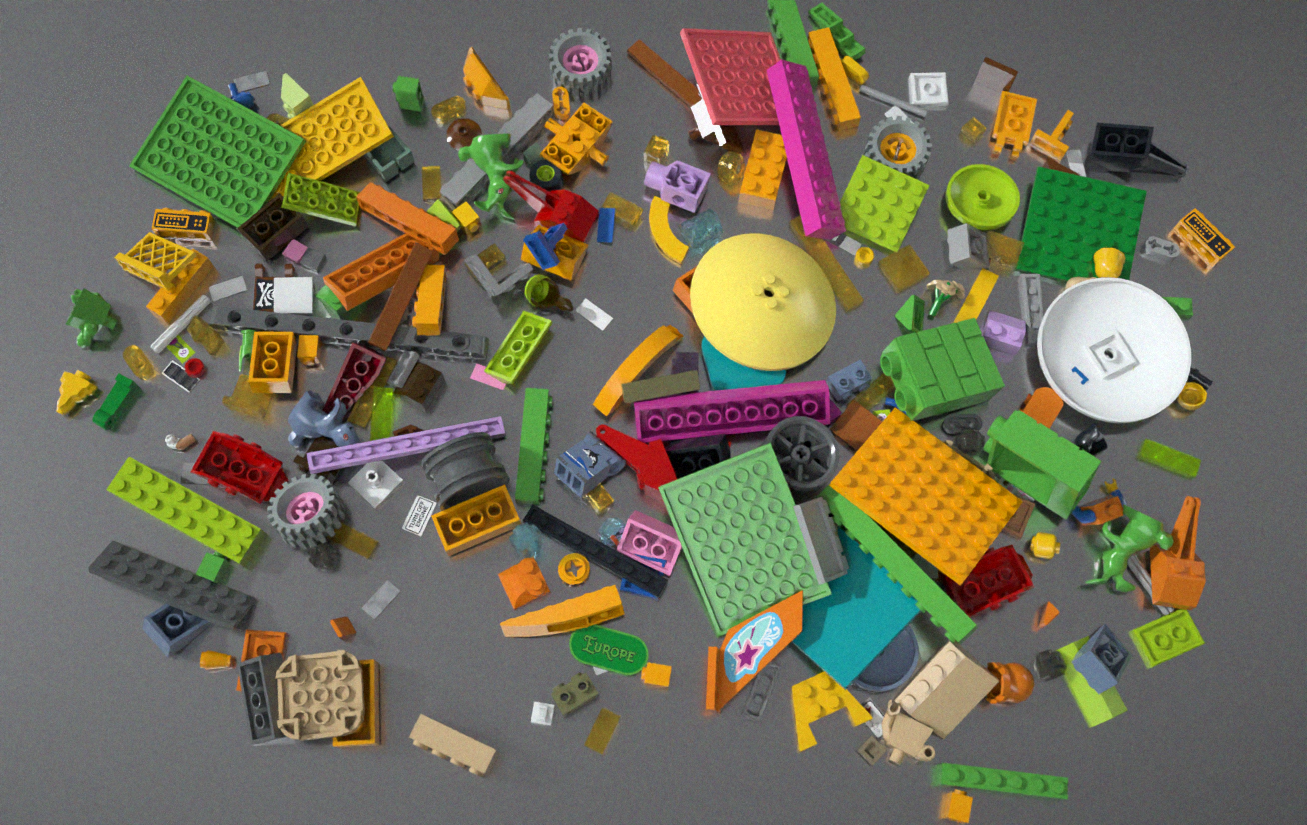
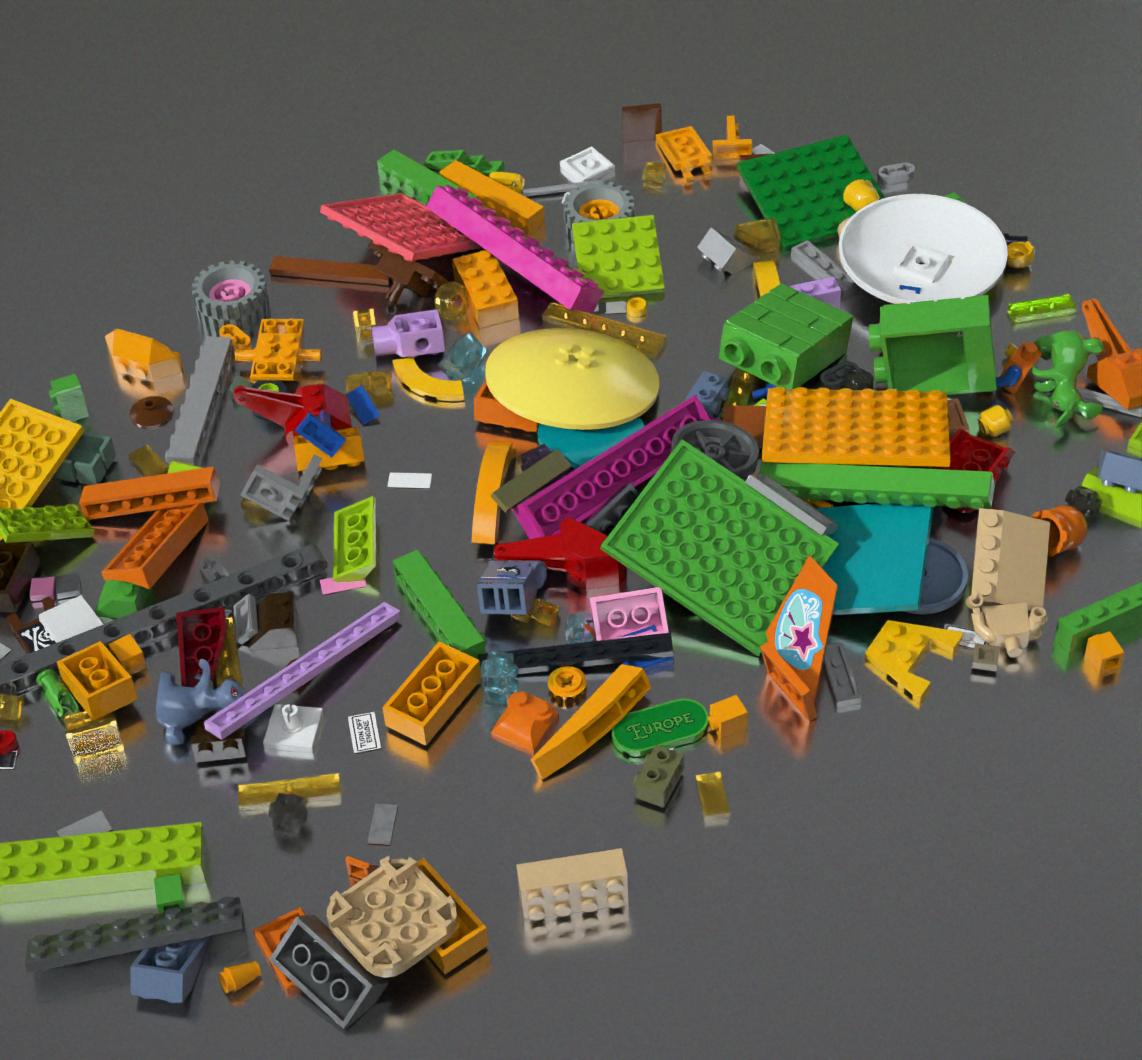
camera: 30 degrees left, 25 degrees down
arm [165,434,196,450] -> none
red slope [190,431,289,504] -> none
light grey wheel [267,474,345,549] -> none
dark orange tile [368,242,433,351] -> none
clear neon green tile [369,386,394,441] -> none
light orange brick [412,265,447,335] -> none
dark grey wheel [421,432,510,511] -> none
clear yellow plate [431,96,466,122] -> none
yellow brick [452,201,481,235] -> none
bright green animal [458,133,524,220] -> none
piece [525,275,574,311] -> none
white tile [531,701,555,726] -> none
clear yellow tile [878,244,930,293] -> none
bright green slope [895,295,925,333] -> none
tan plant [927,279,965,317] -> none
lime dish [945,164,1020,230] -> none
orange slope [1038,601,1060,628] -> none
black slope [1091,122,1188,177] -> none
light orange brick [1173,208,1235,267] -> none

